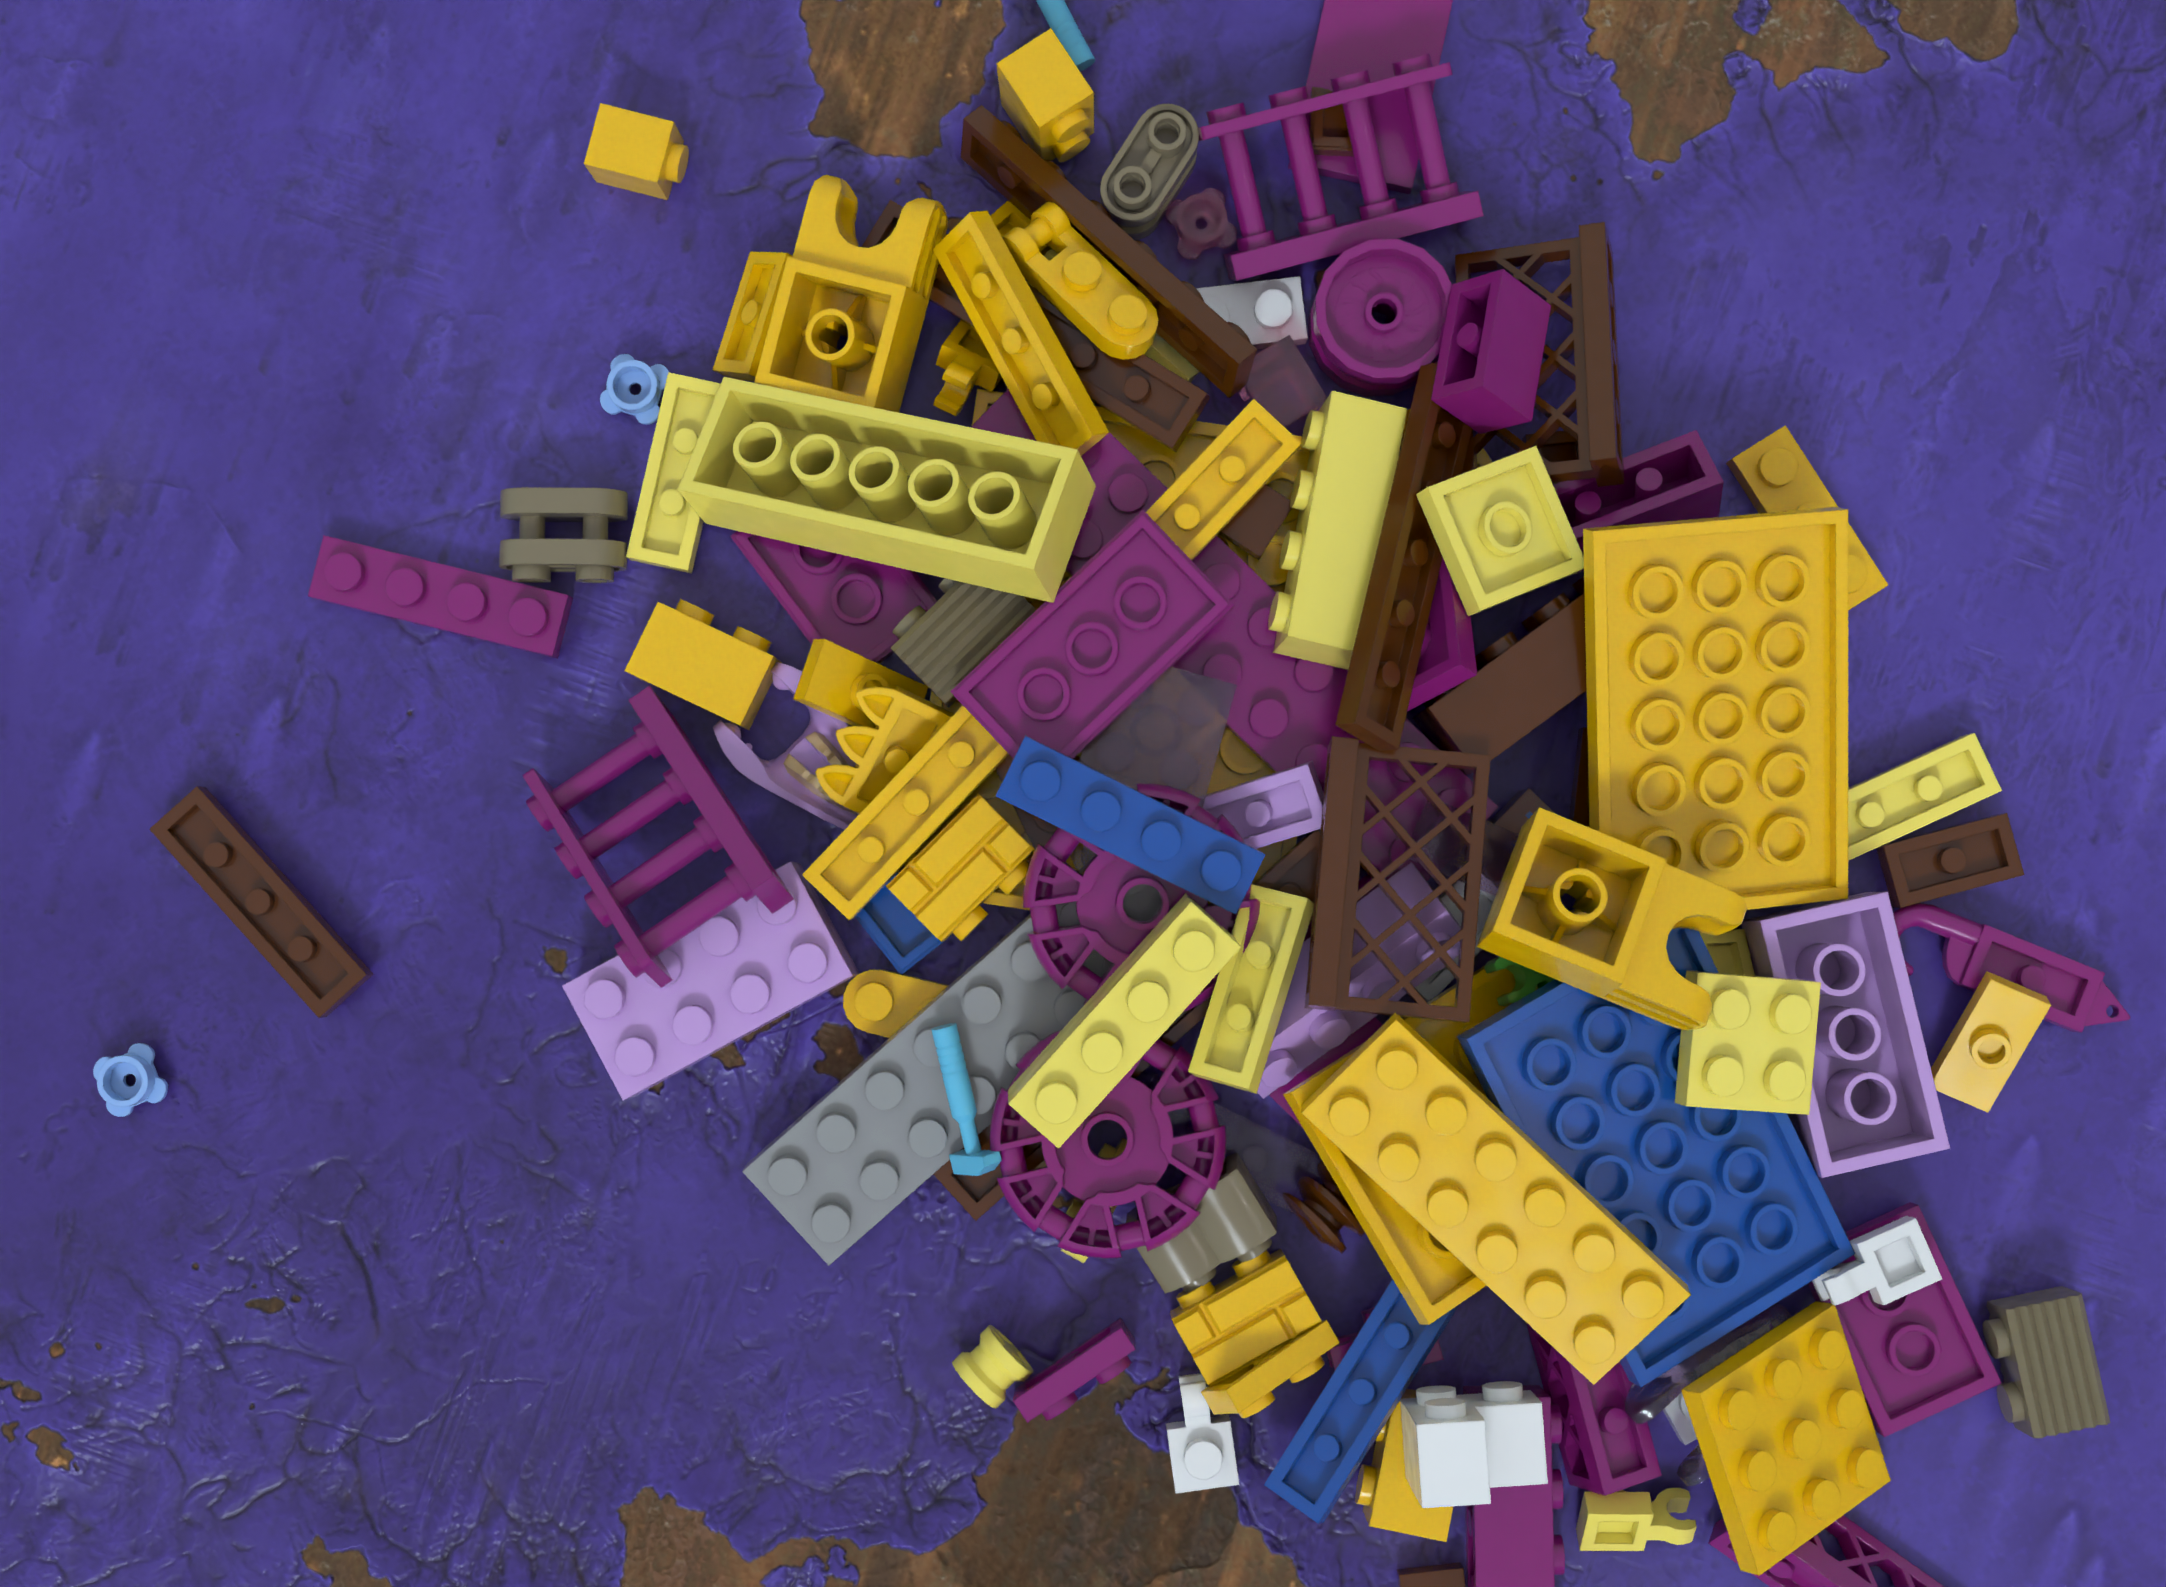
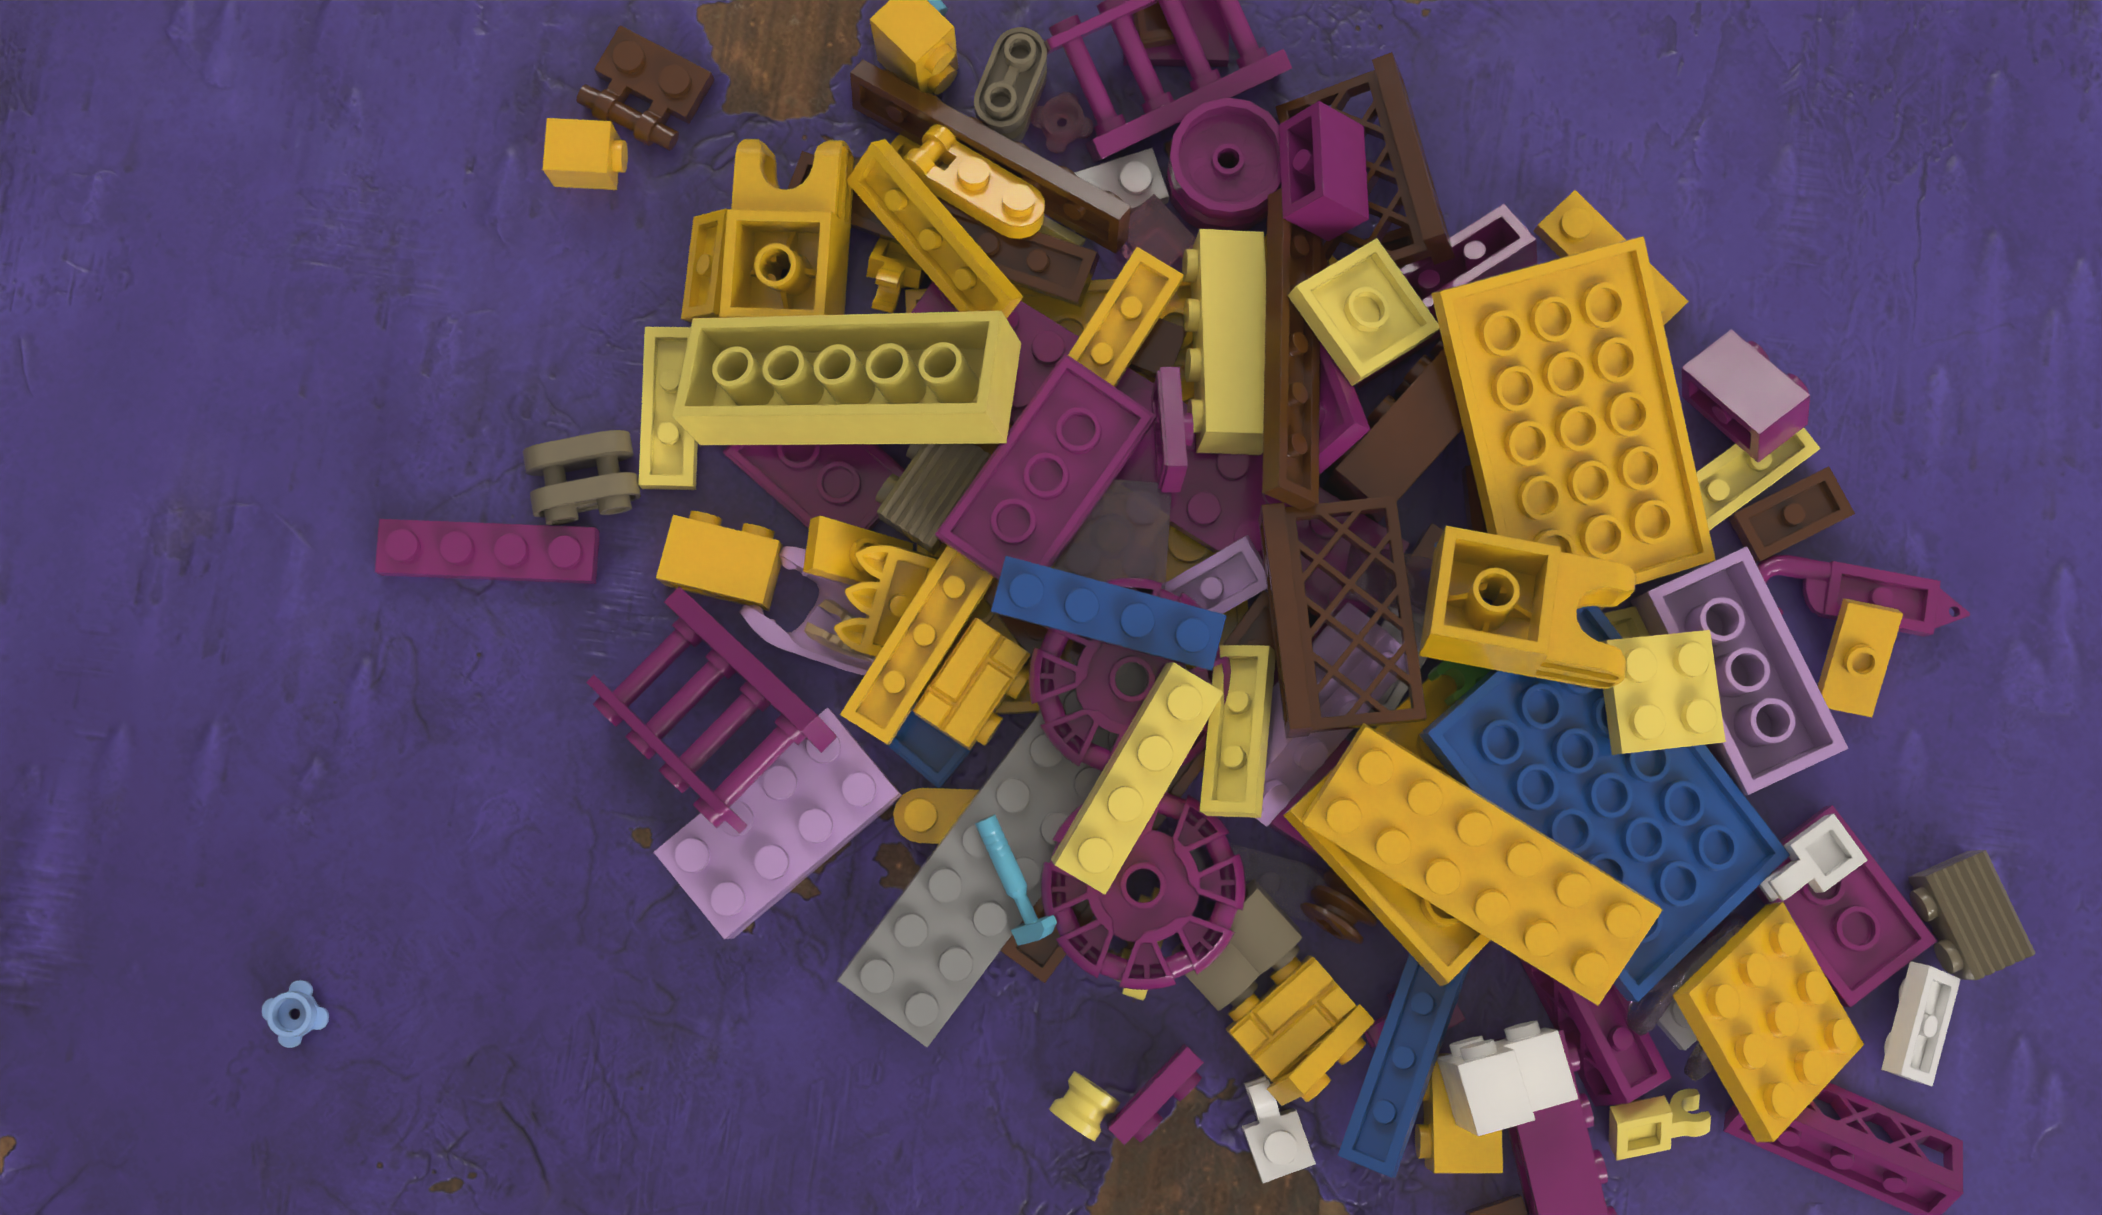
camera: 20 degrees left, 5 degrees down
reddish brown plate [149,786,373,1018] -> none
light blue plate [600,354,669,425] -> none
none -> reddish brown plate [576,25,714,151]
none -> magenta plate [1151,367,1194,492]
none -> brick [1682,329,1810,463]
none -> white plate [1881,961,1961,1087]

